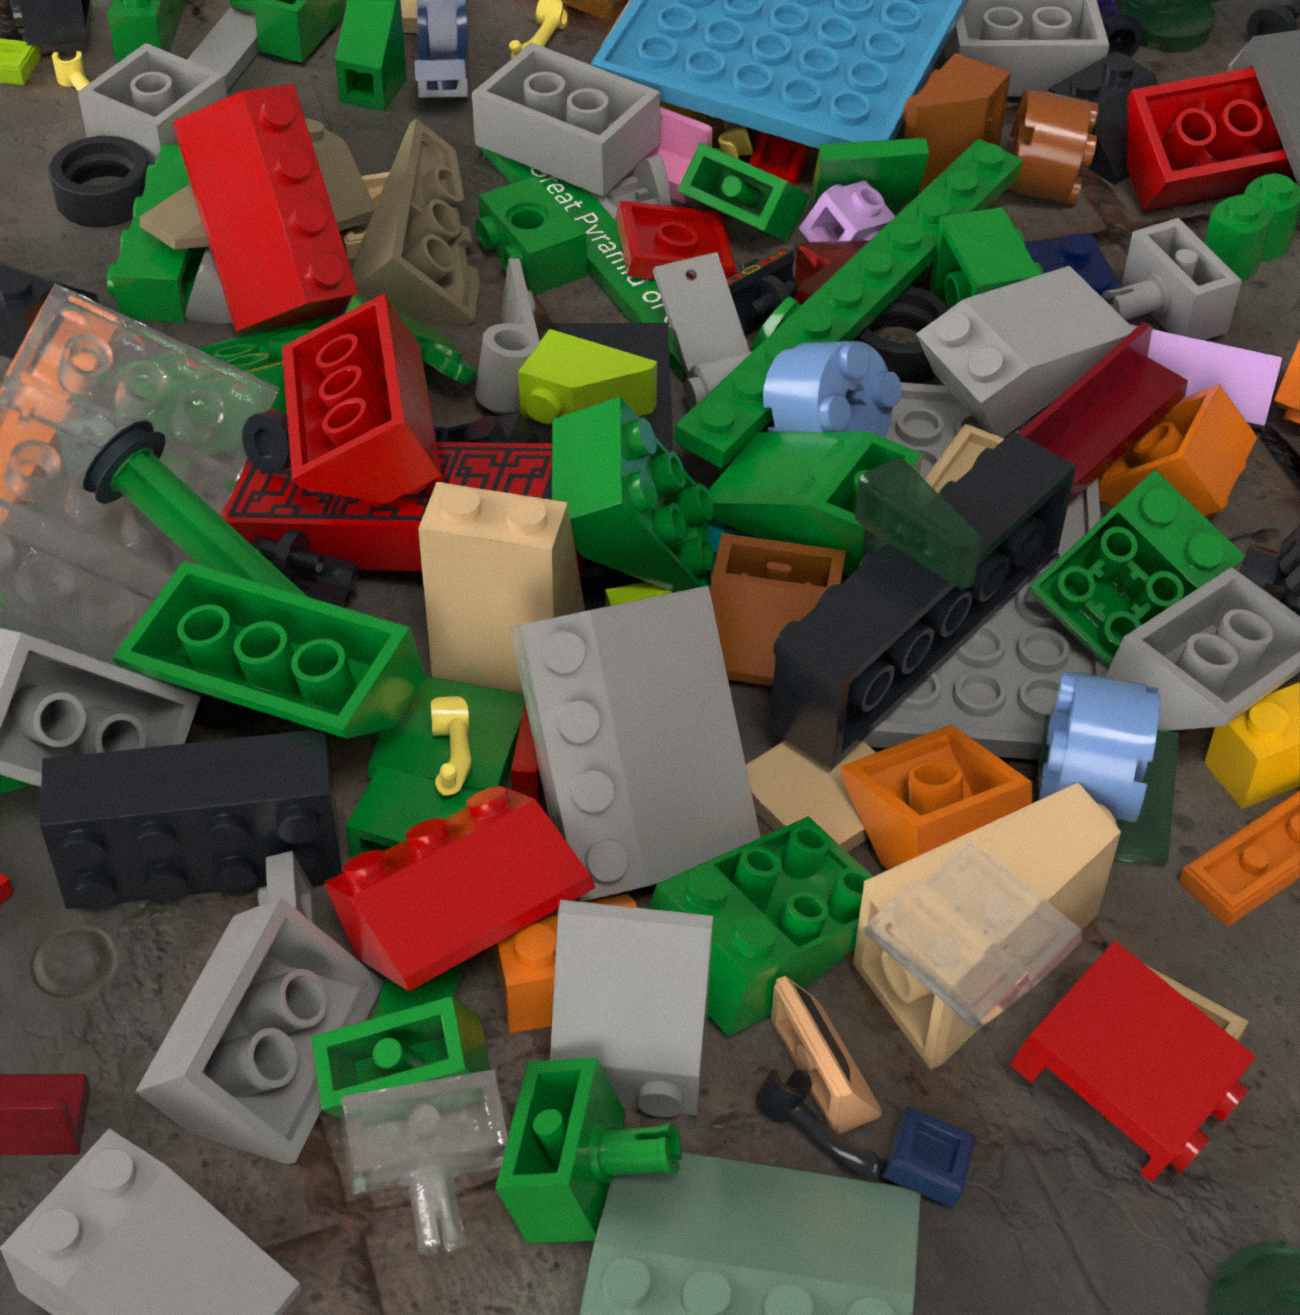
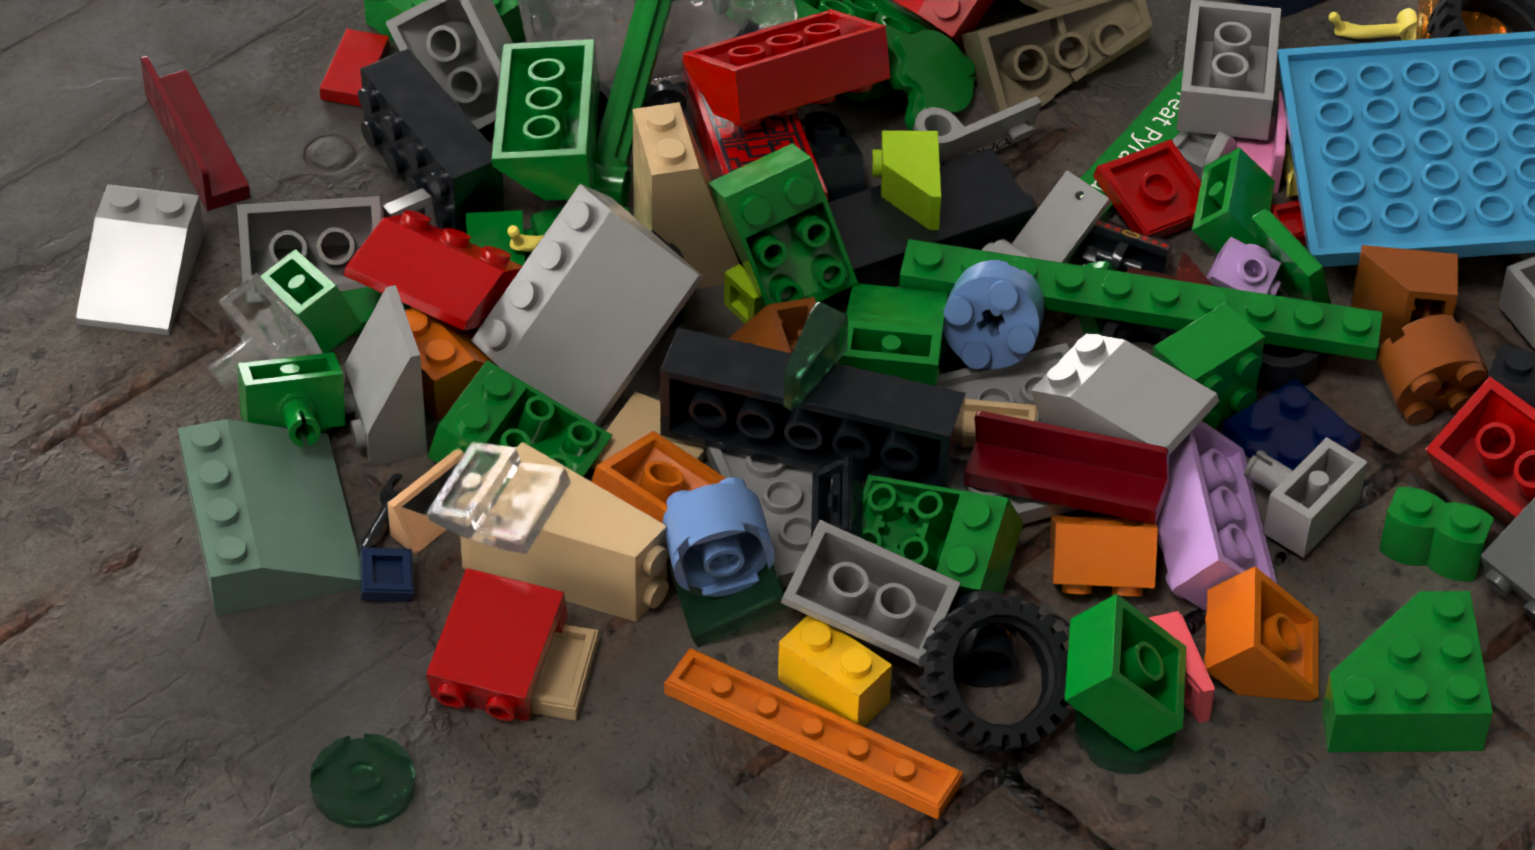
camera: 65 degrees right, 0 degrees up
green brick [475,176,587,295] -> none
none -> black tile [811,454,863,538]

